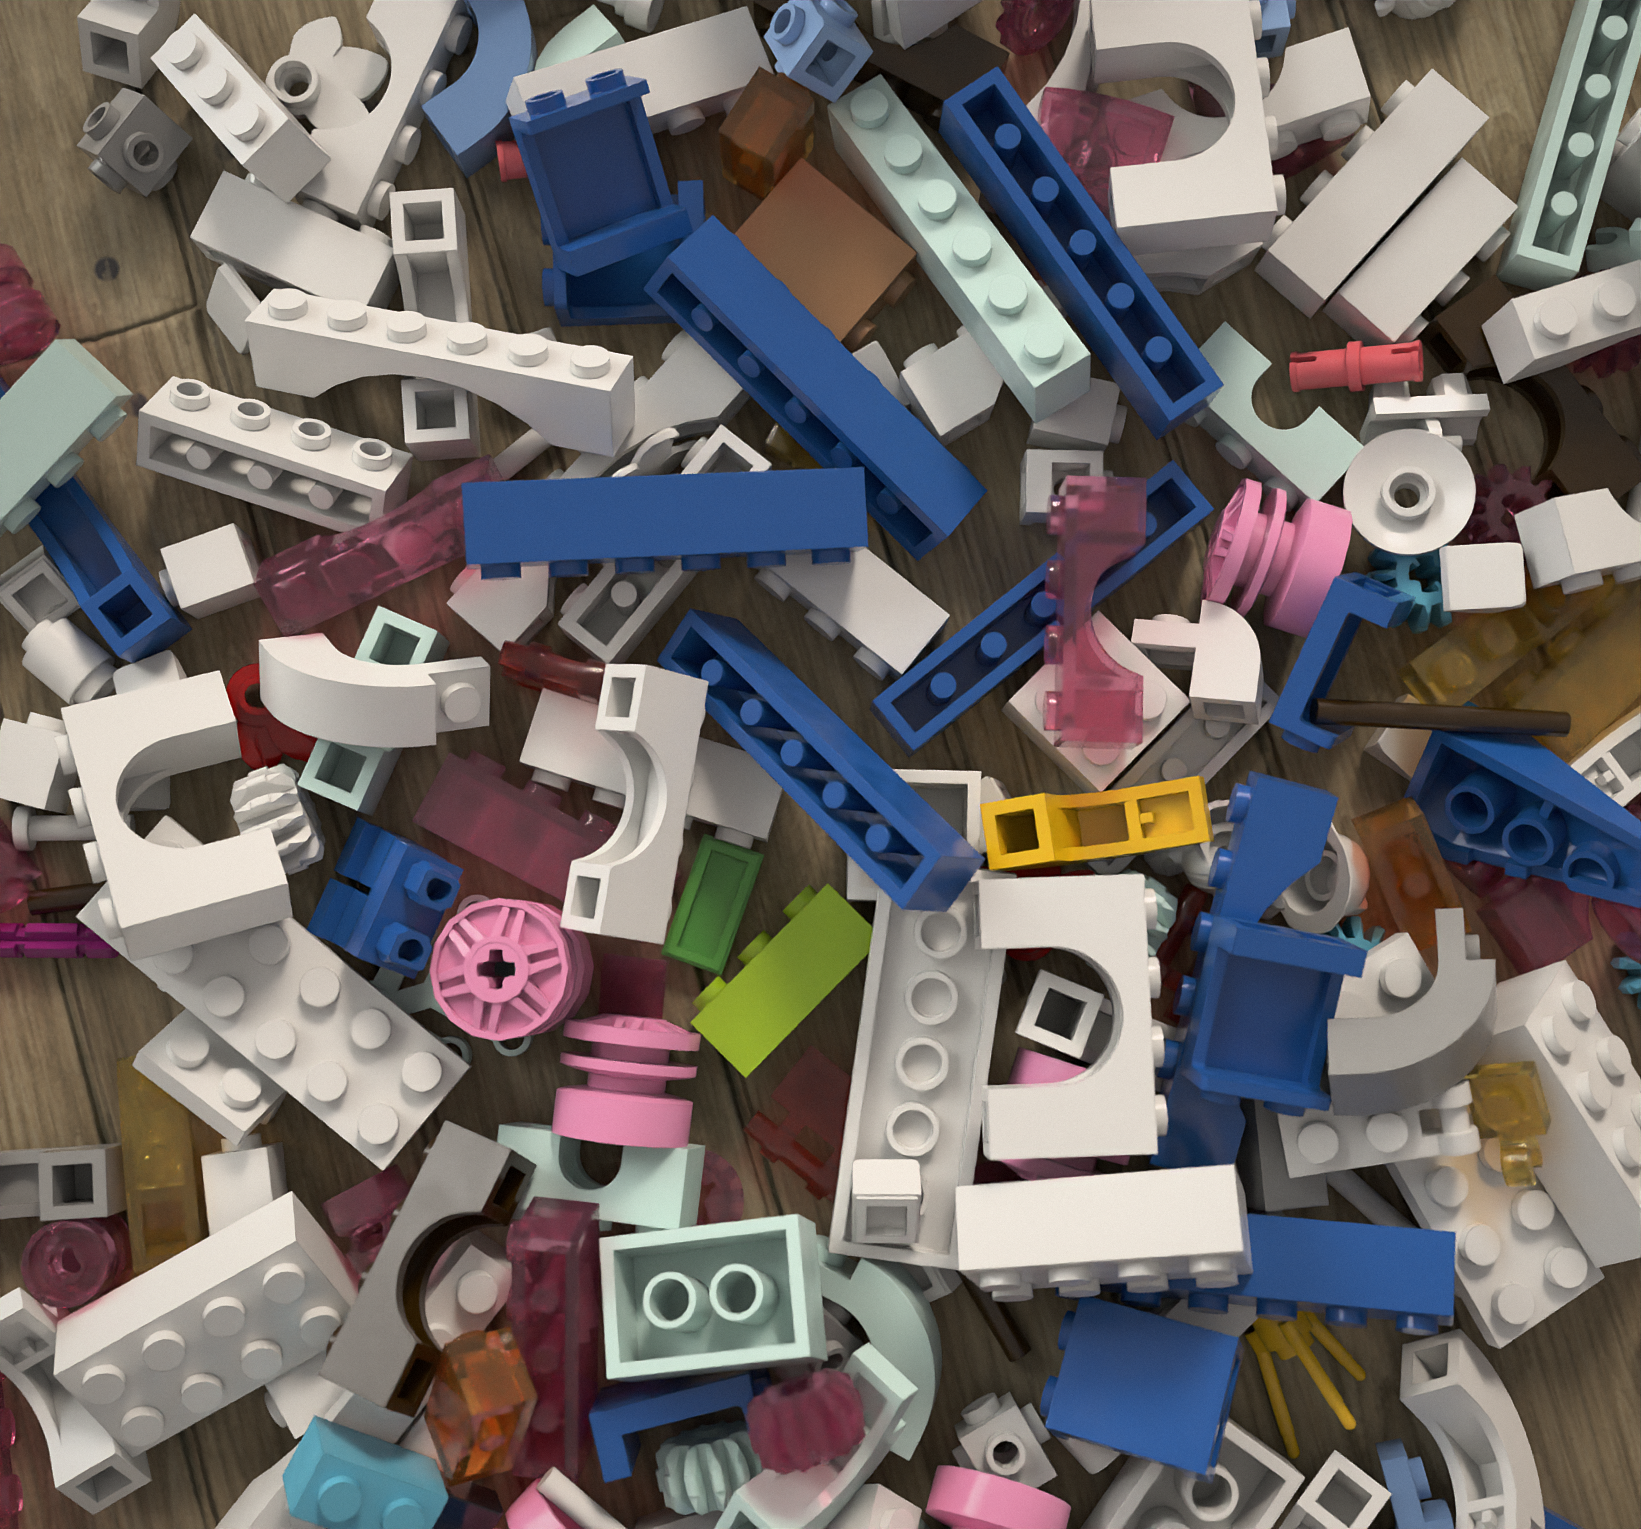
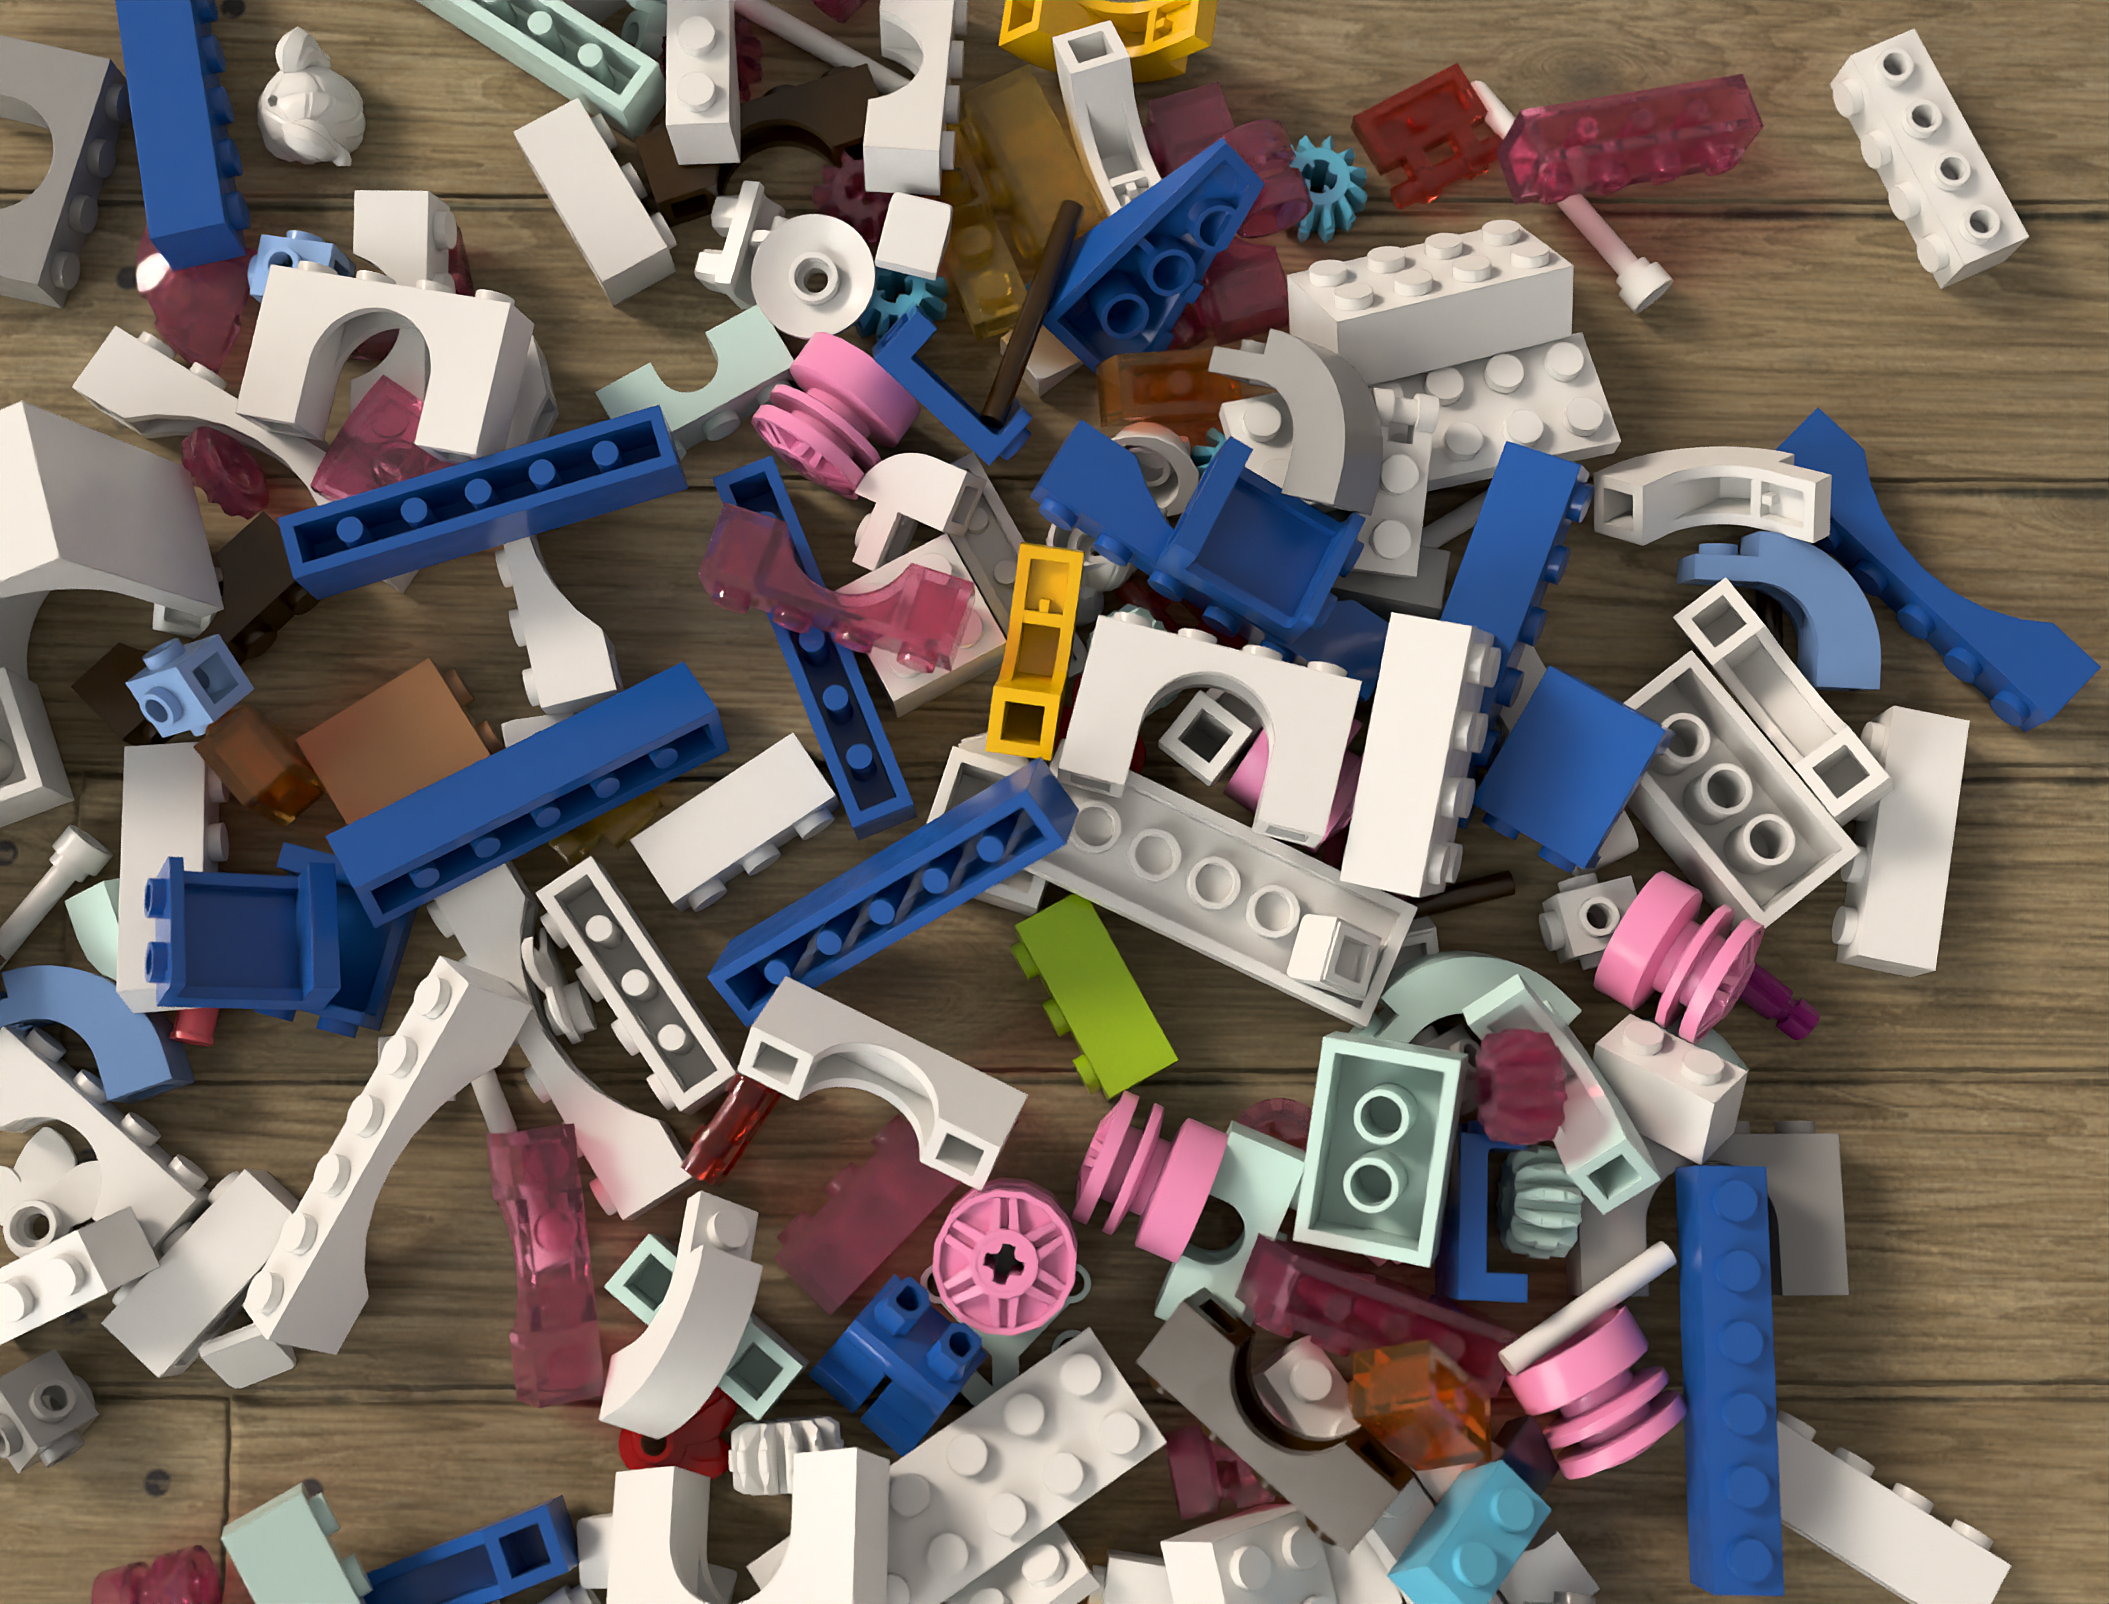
camera: 70 degrees left, 5 degrees down
white brick [136,376,413,544] -> none
white brick [159,523,270,619] -> none
white arch [389,188,481,461] -> none
blue brick [462,467,868,581] -> none
white brick [519,688,784,849] -> none
clear pink slope [598,953,670,1019] -> none
bright green tile [661,834,764,976] -> none
clear red plate [742,1044,852,1204] -> none
light aqua brick [827,74,1091,424] -> none
white brick [1019,449,1114,525] -> none
white brick [1027,377,1127,452] -> none
yellow plant [1245,1311,1366,1459] -> none
white brick [1254,69,1489,319] -> none
coral pin [1289,340,1424,392] -> none
clear yellow plate [1464,1061,1551,1187] -> none

